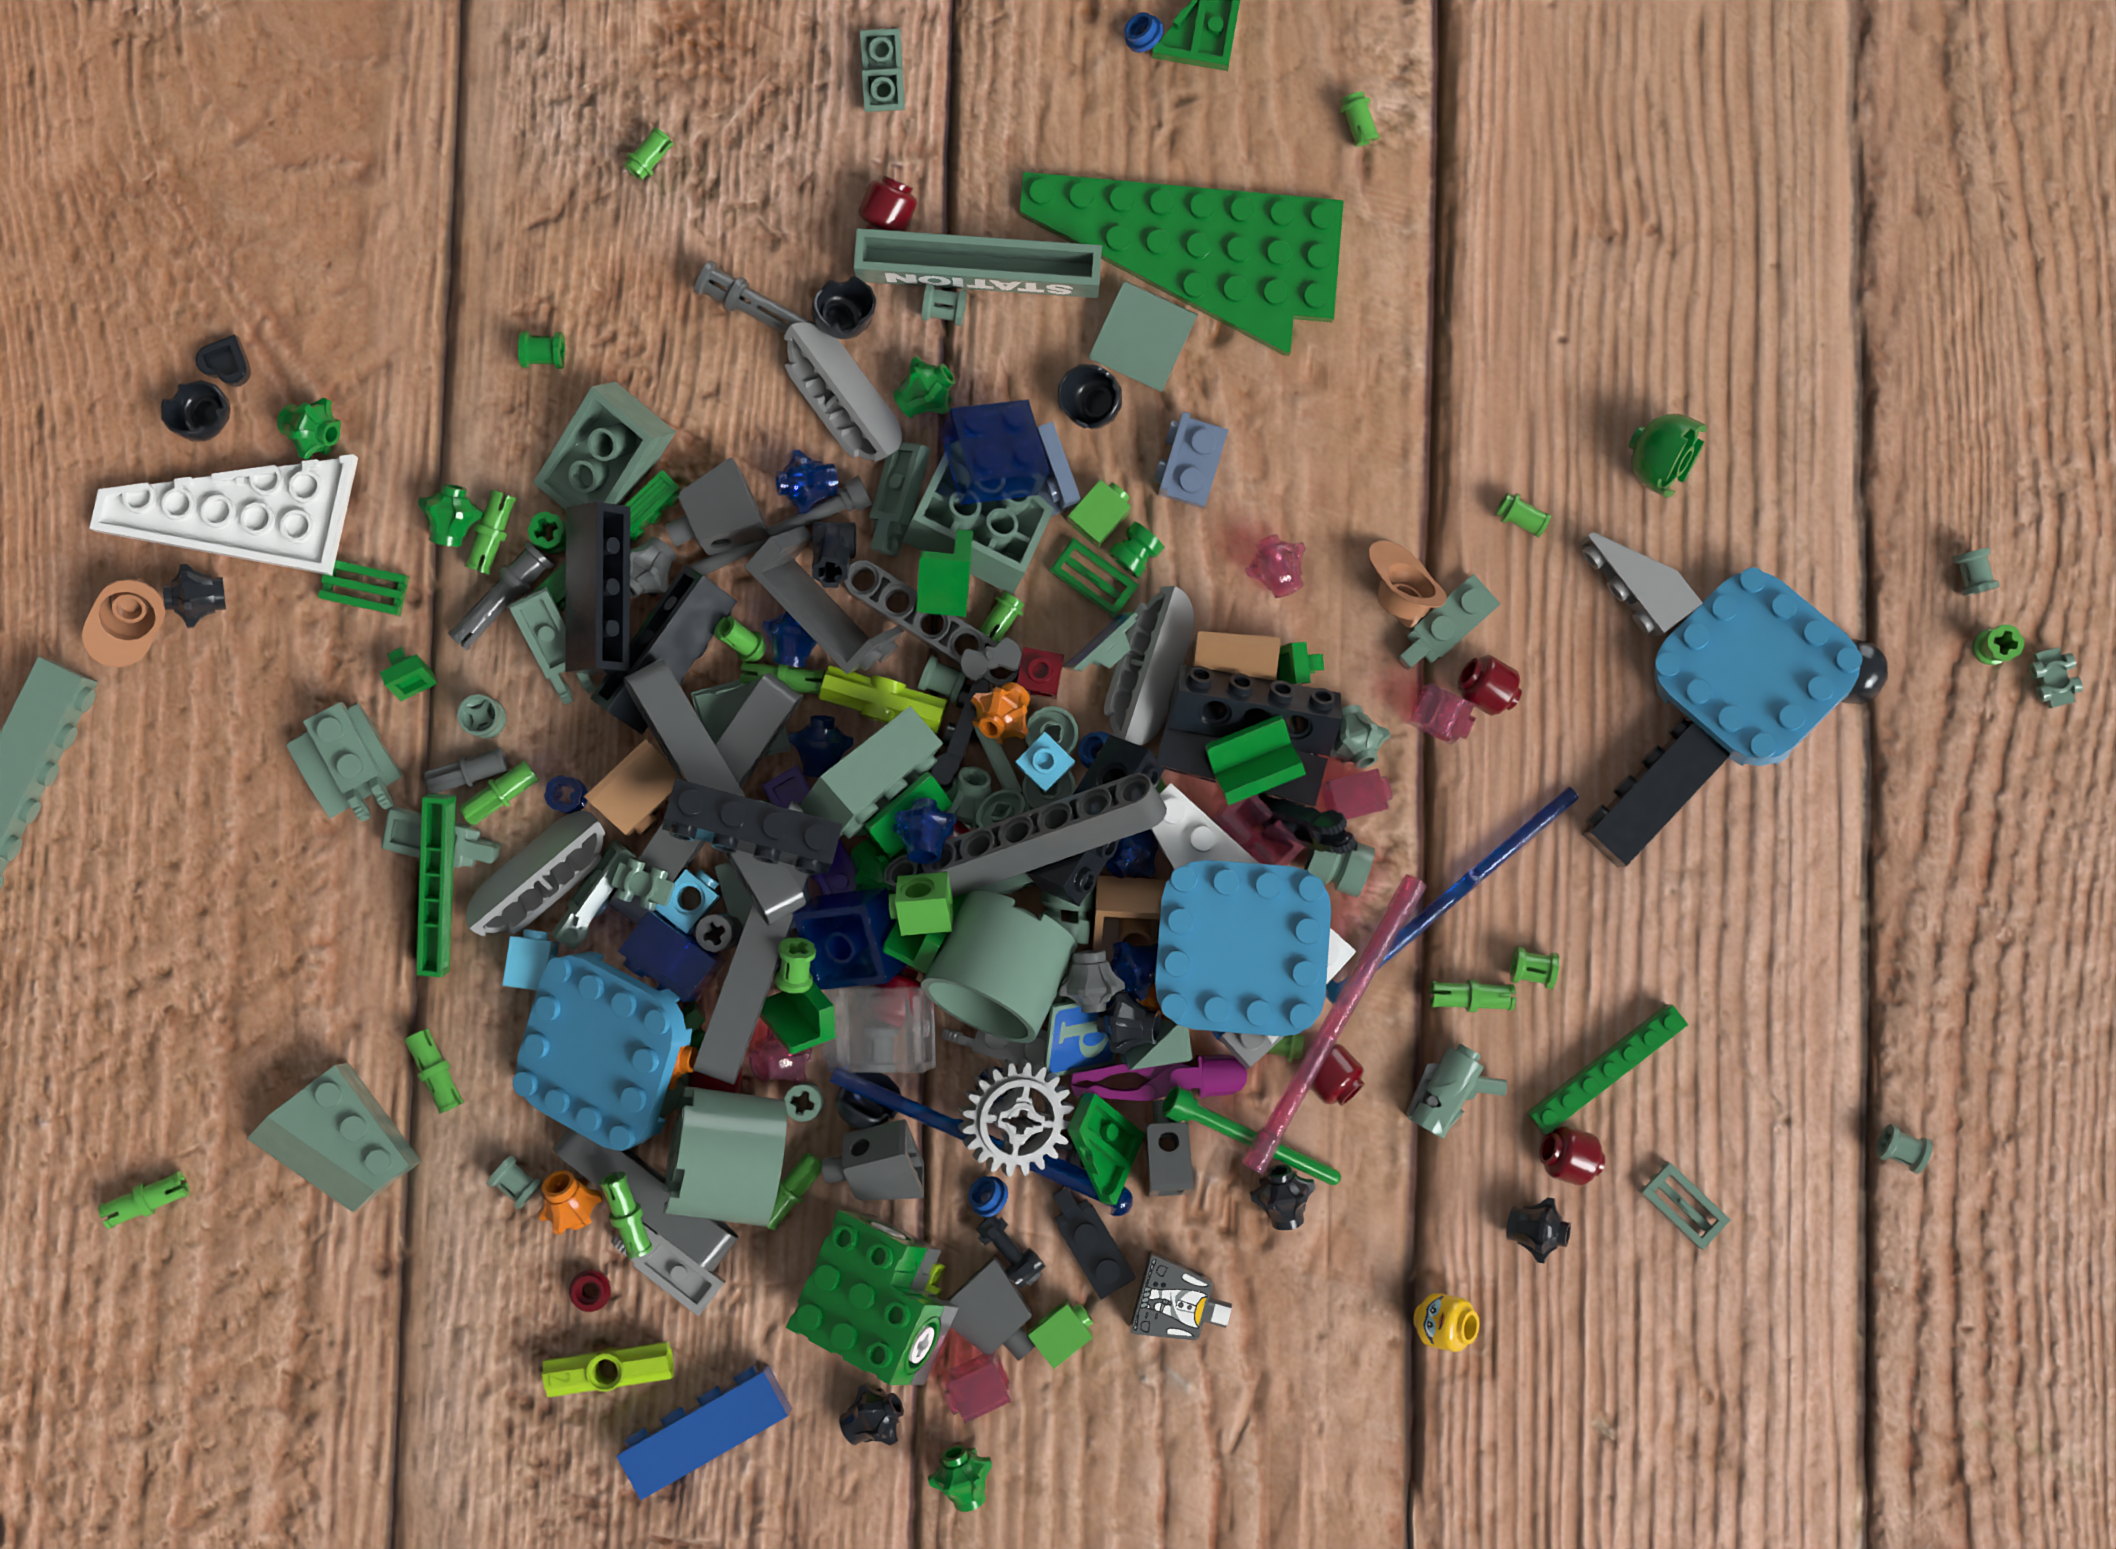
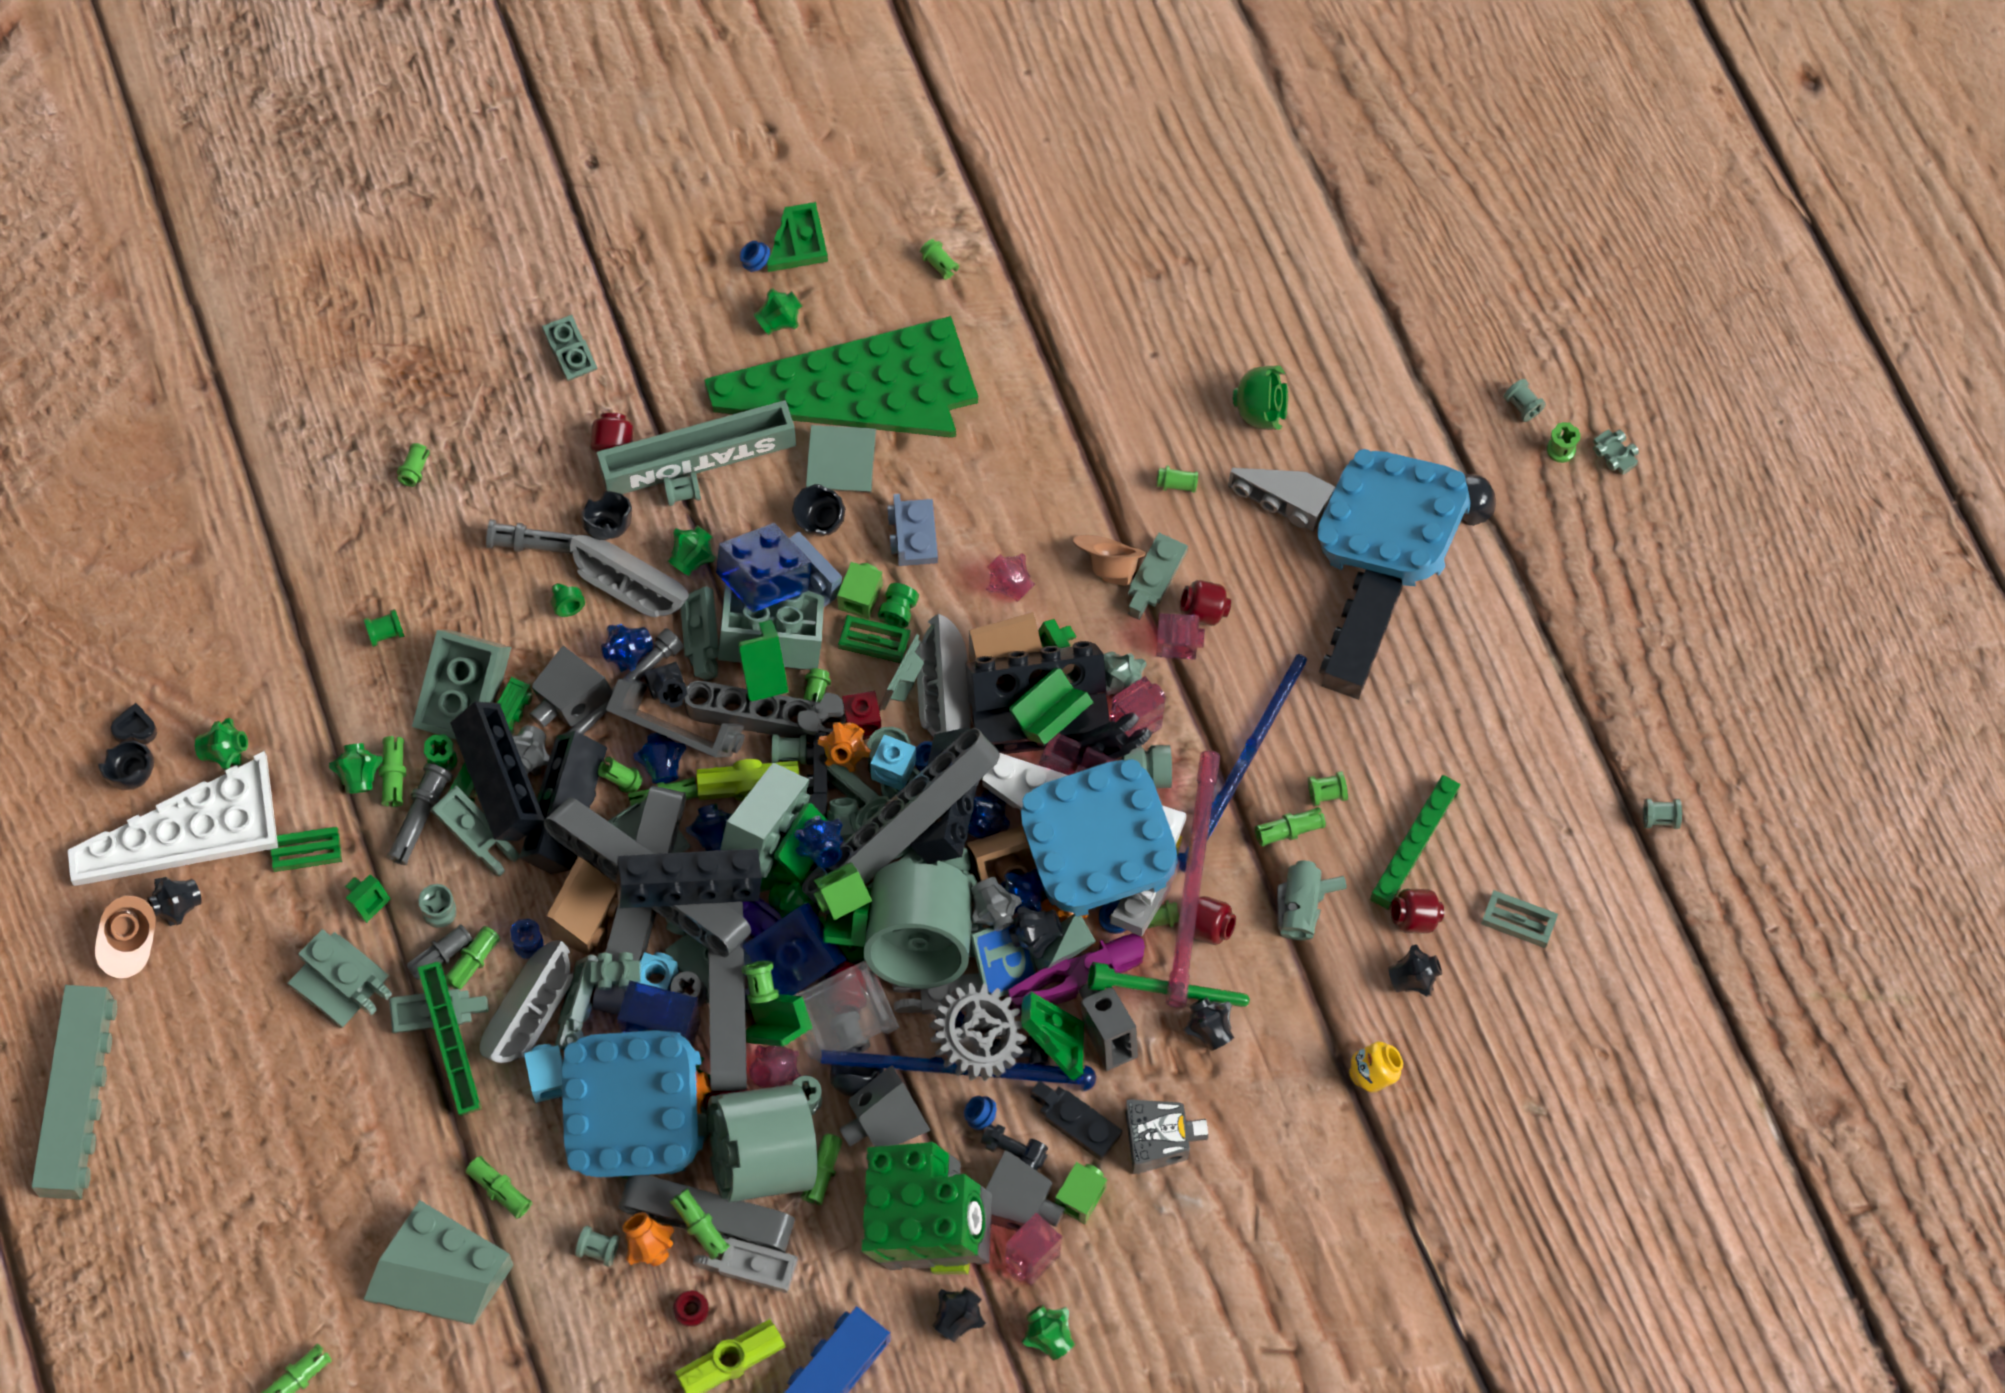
camera: 20 degrees left, 20 degrees down
none -> green tile [550,583,586,617]
none -> green rock [753,288,803,335]

